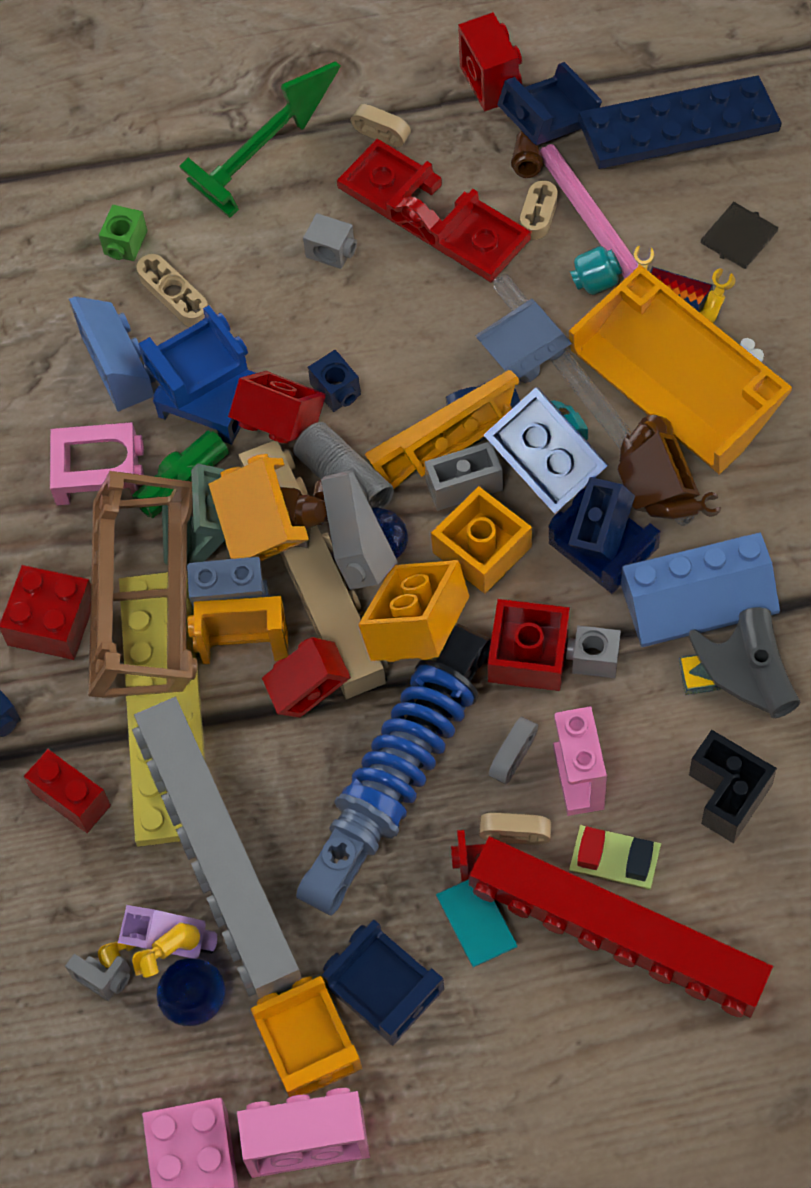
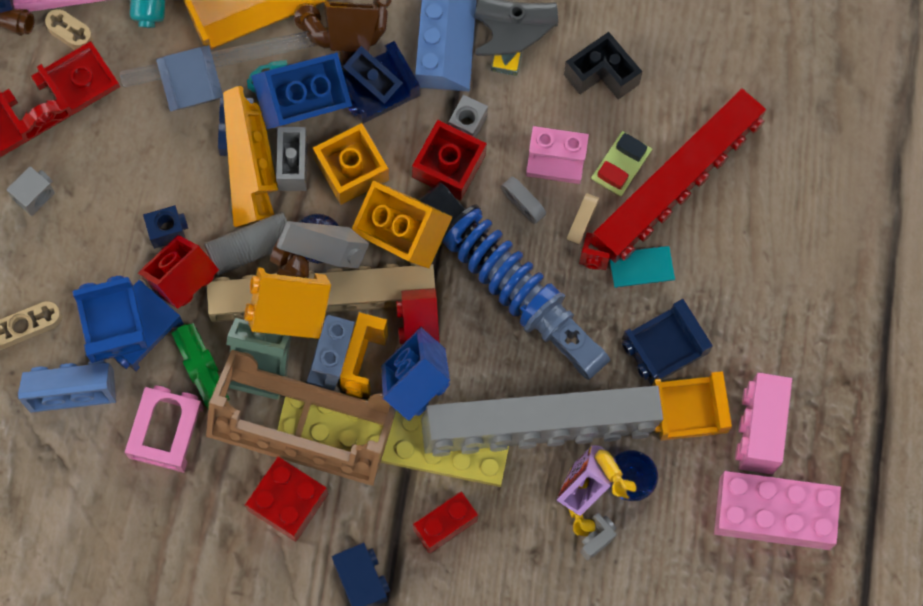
camera: 80 degrees left, 10 degrees up
none -> blue brick [381,327,450,421]

